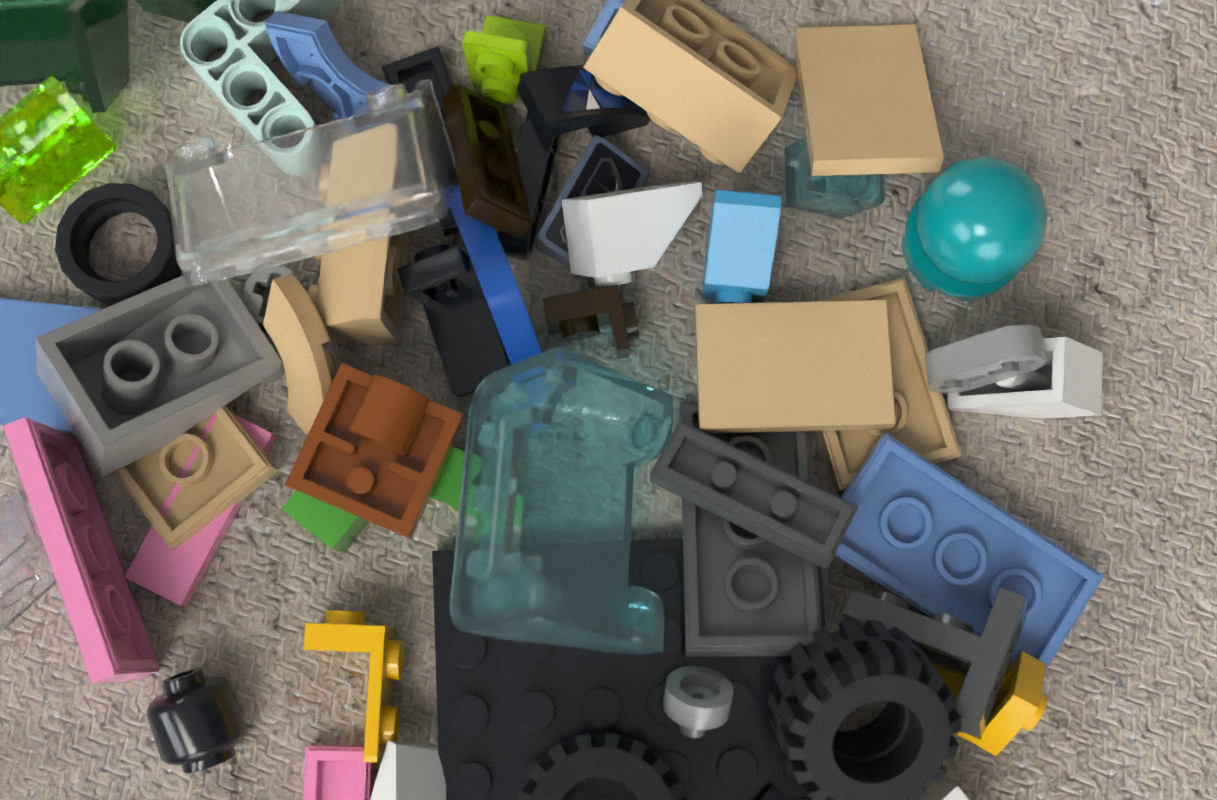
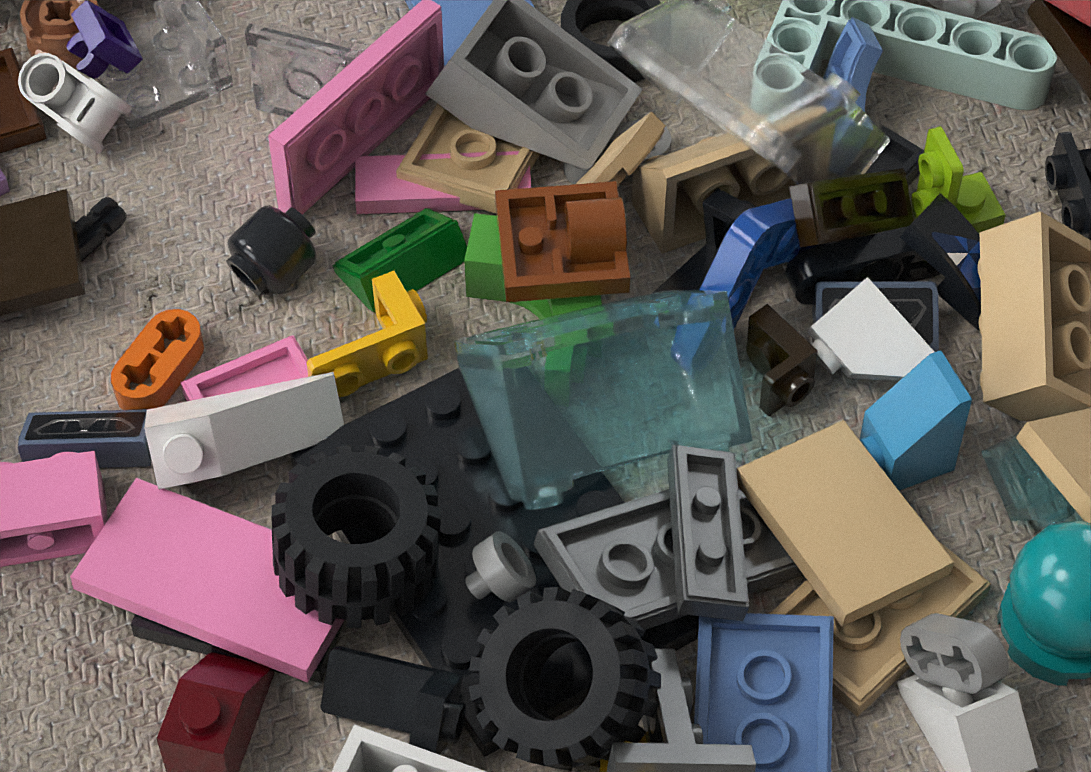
camera: 60 degrees right, 25 degrees down
none -> green slope [332,208,467,313]

